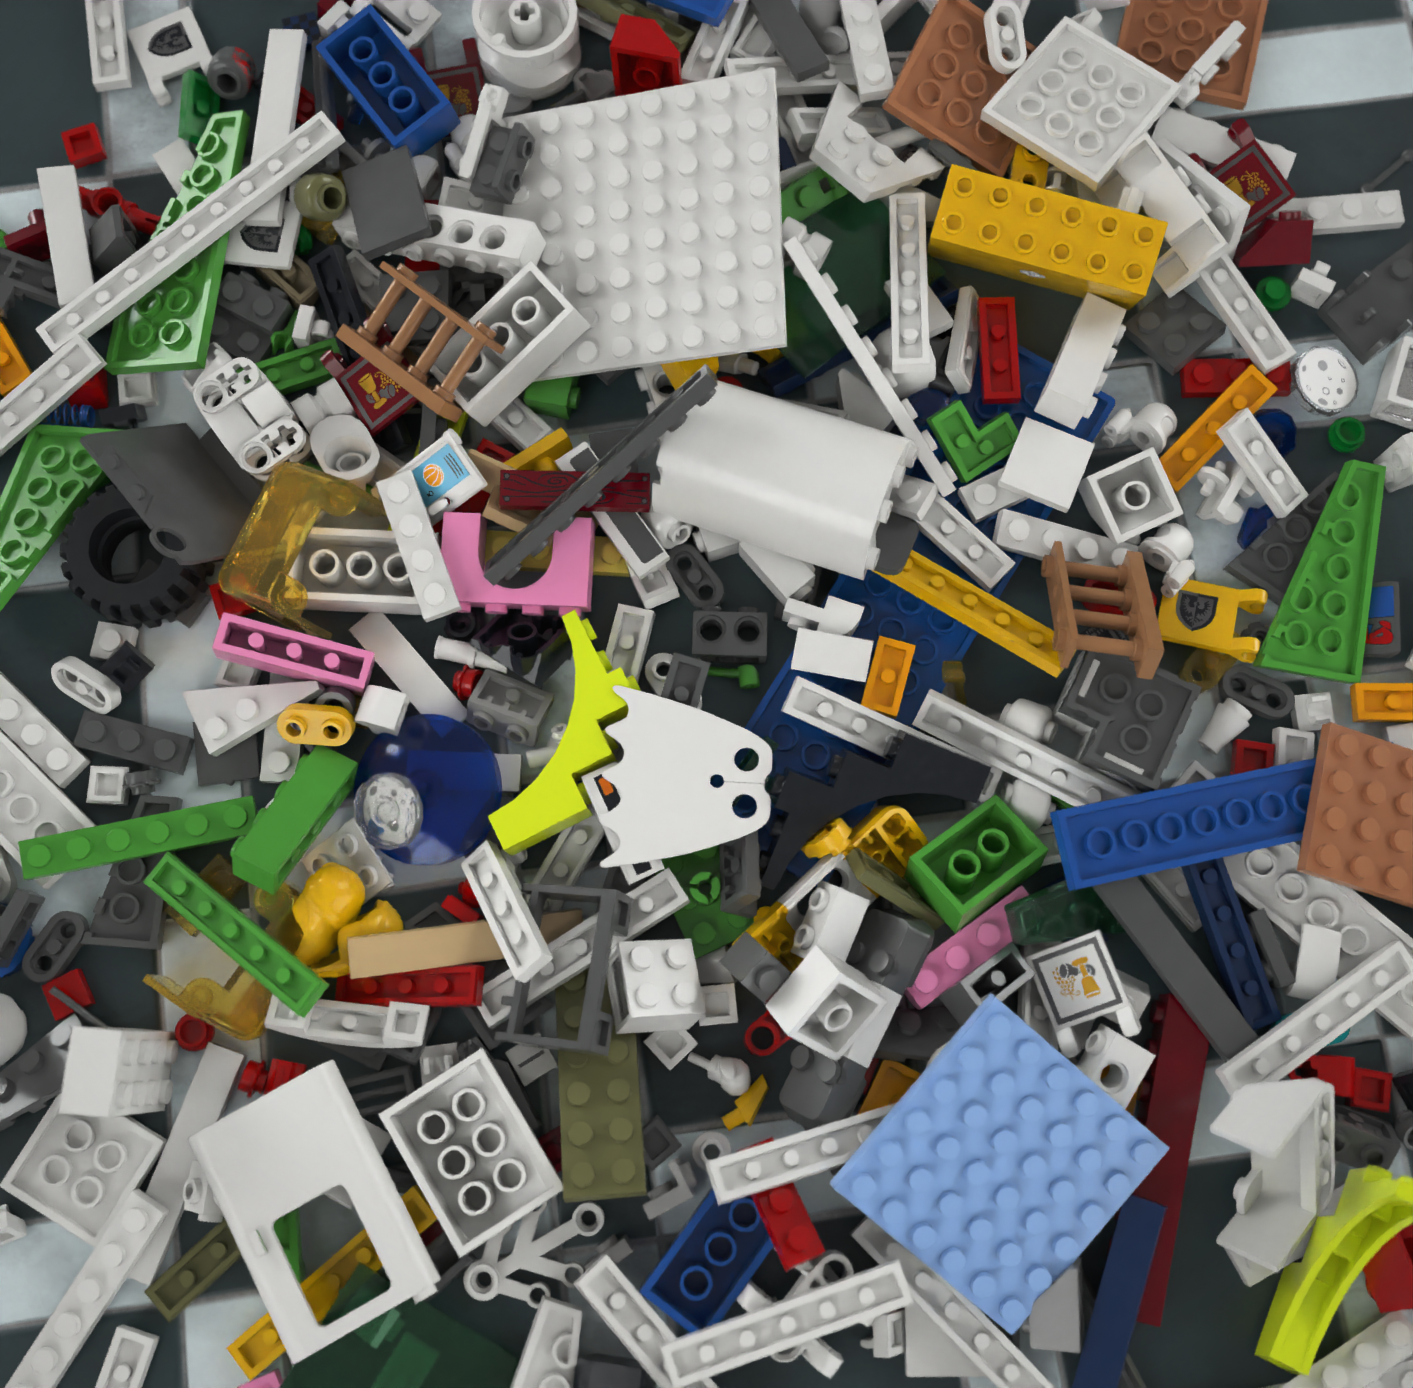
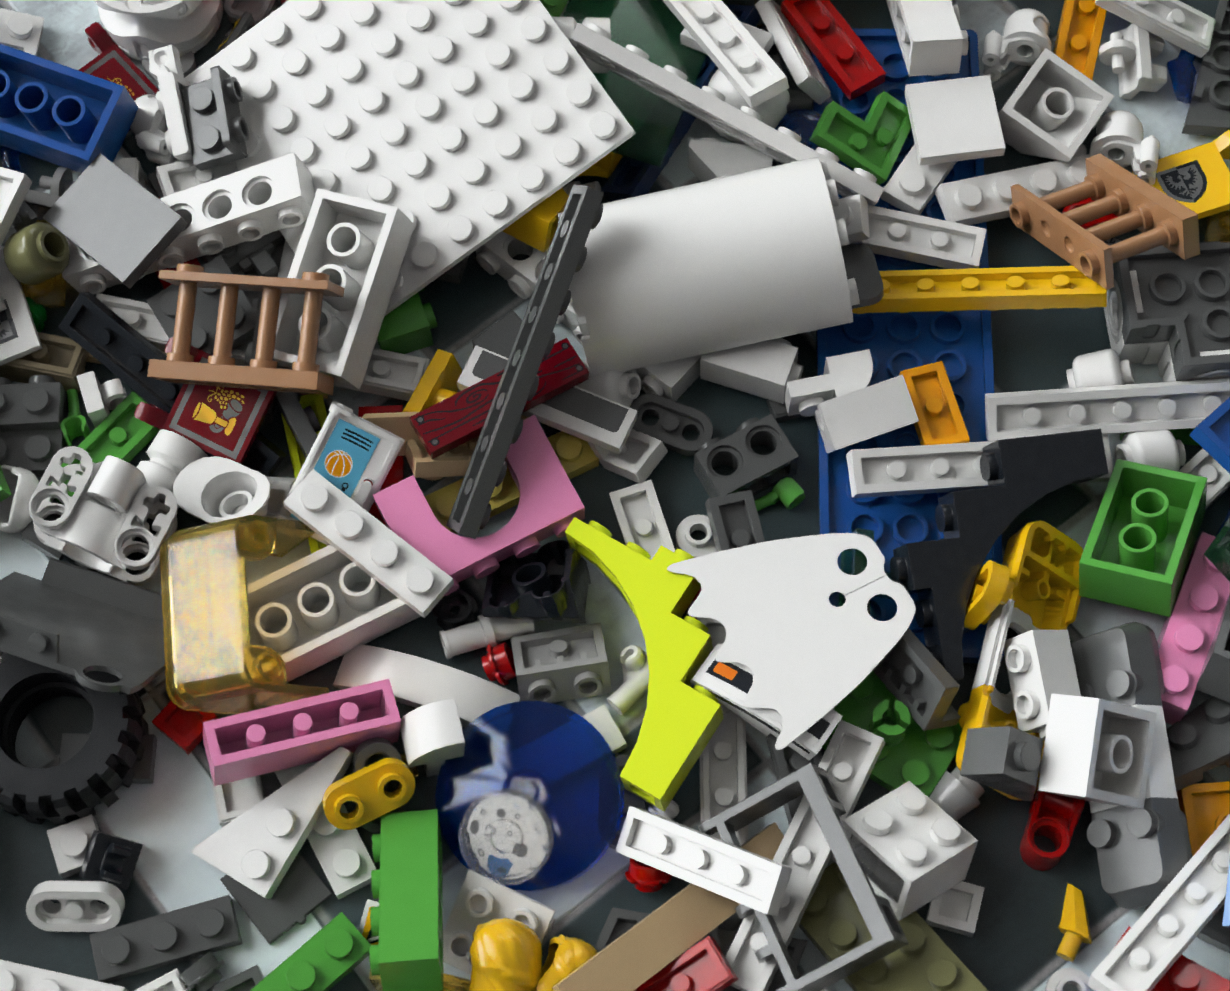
camera: 30 degrees left, 10 degrees down
red tile [441,895,485,922] -> none
white piece [688,1052,751,1096] -> none
white plate [699,983,738,1026] -> none
olive tile [846,847,944,931] -> none
clear yellow hand [942,661,967,706] -> none

